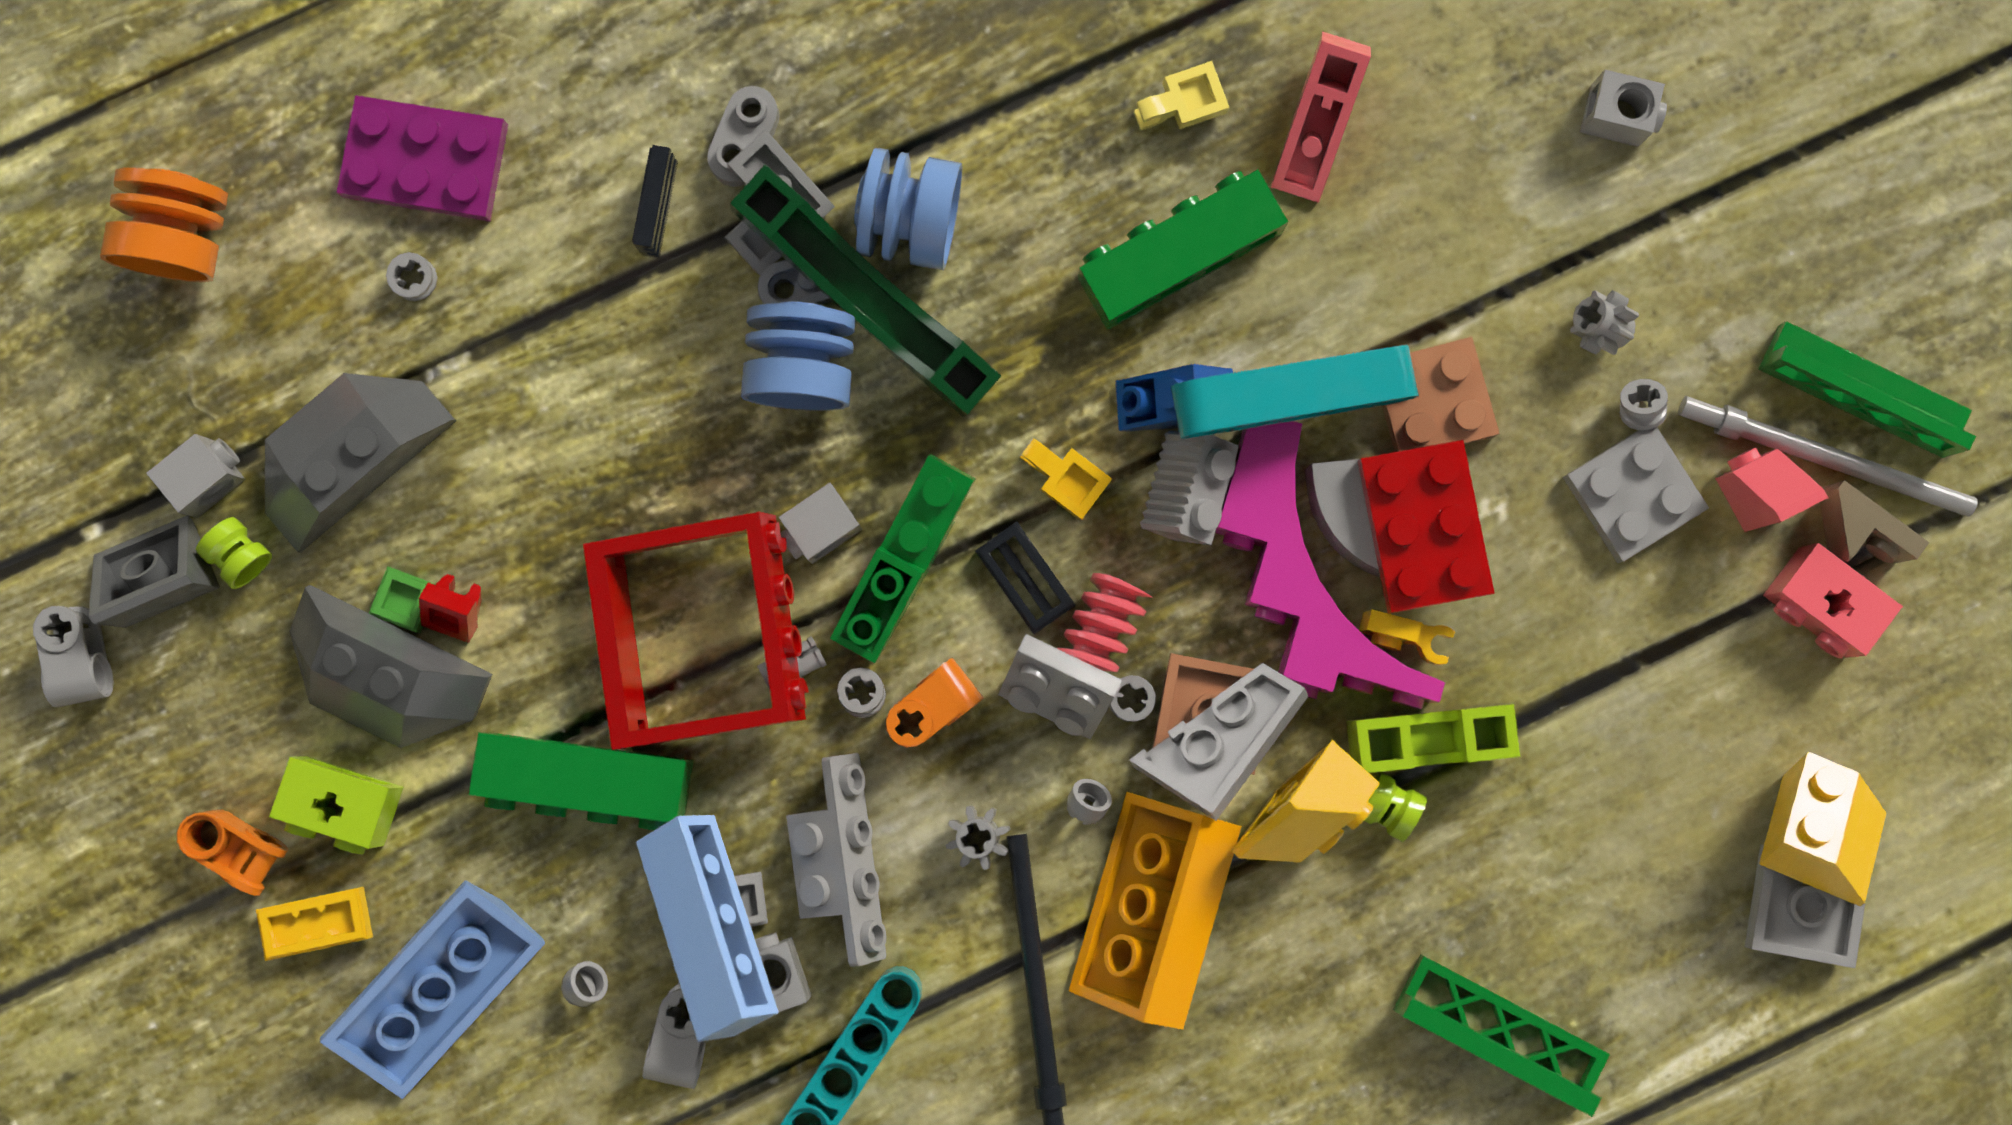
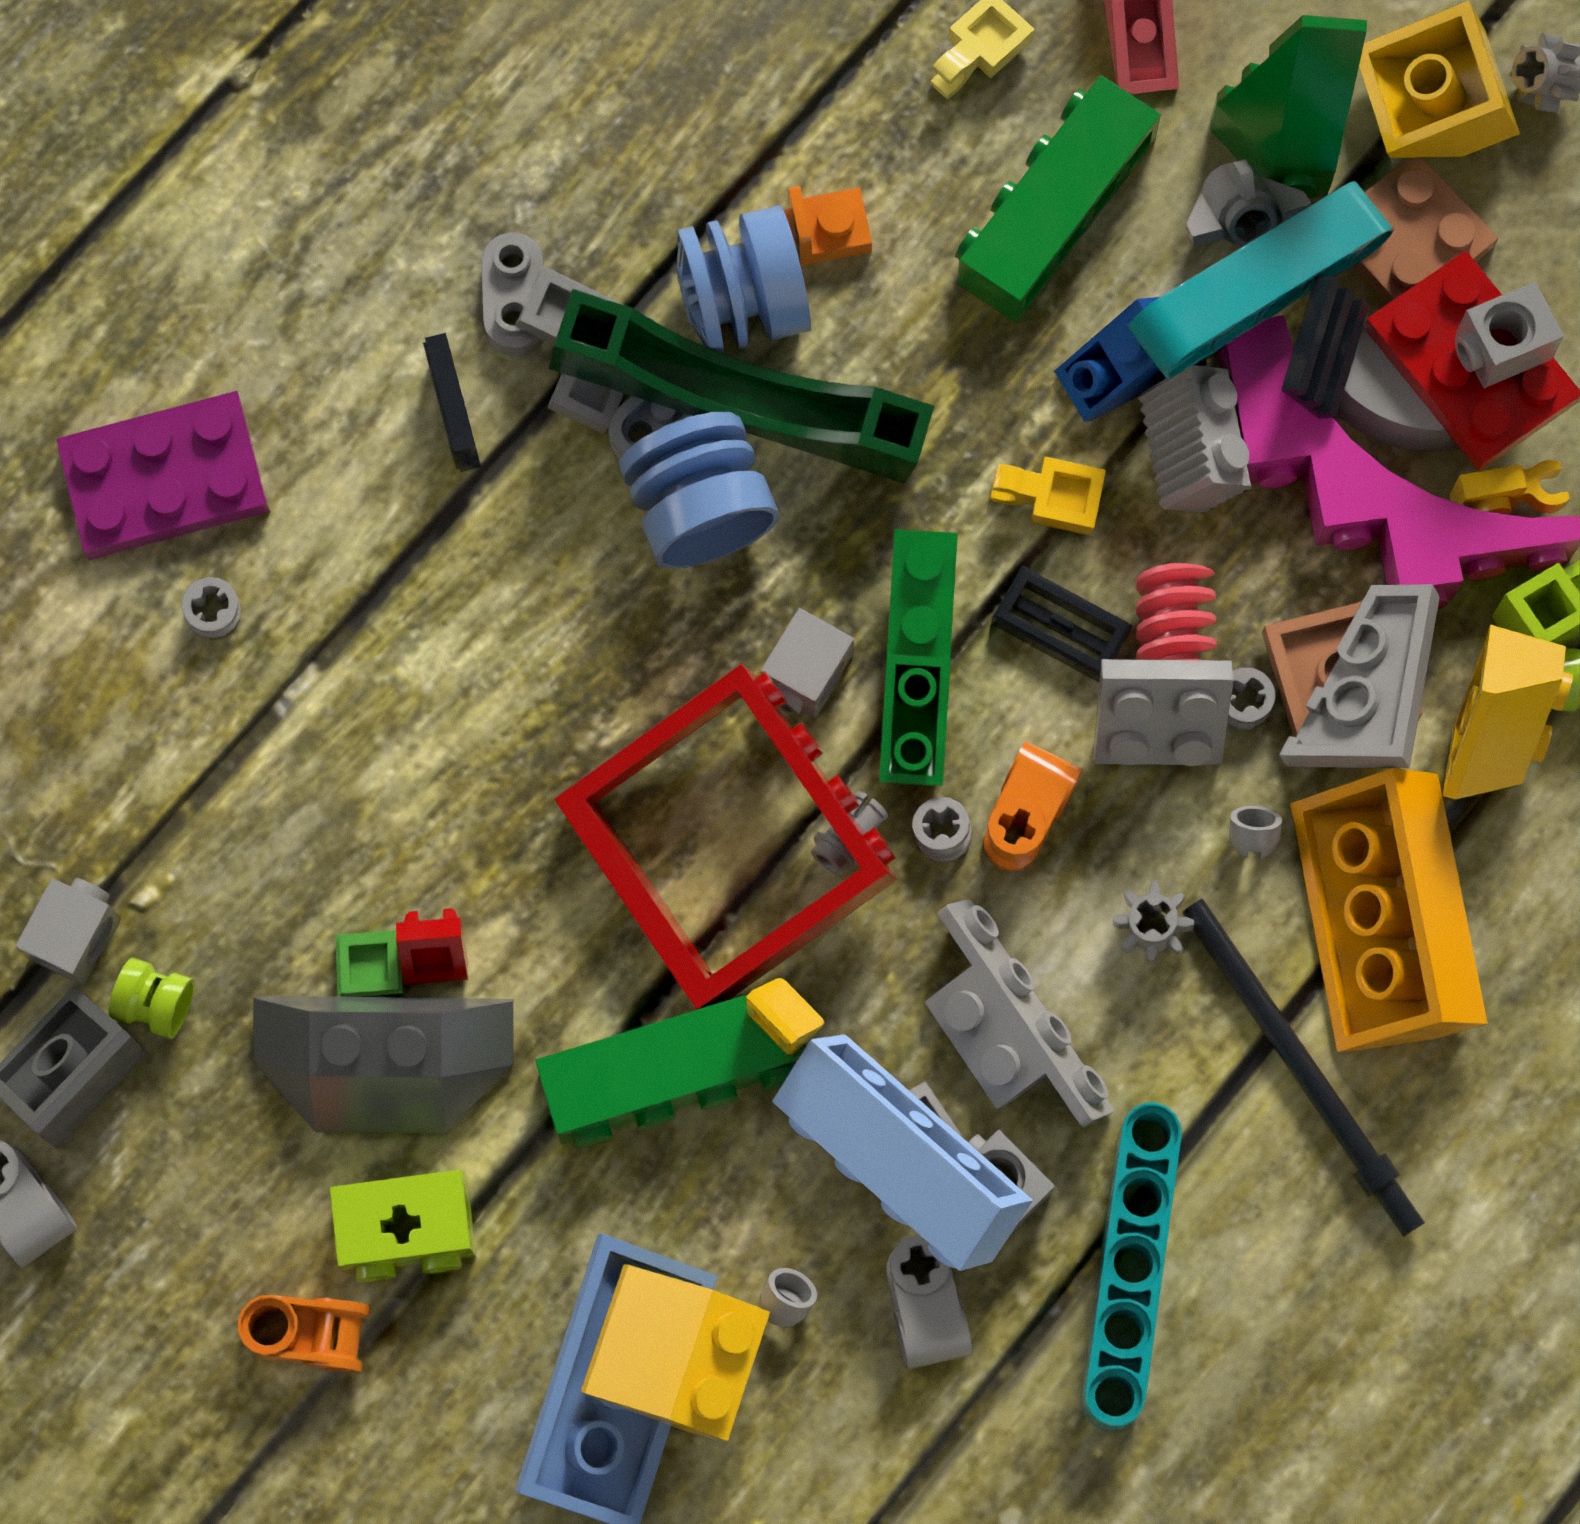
camera: 25 degrees left, 10 degrees down
yellow plate [256,886,373,961] -> none
dark grey wedge [265,373,457,553] -> none
none -> yellow slope [580,1264,770,1441]
none -> yellow slope [746,978,824,1056]
none -> orange bracket [783,186,872,266]
none -> light grey brick [1186,159,1312,248]
none -> green wedge [1210,15,1367,199]
none -> black tile [1281,276,1370,419]
none -> yellow slope [1359,0,1520,158]
none -> light grey brick [1454,281,1564,388]

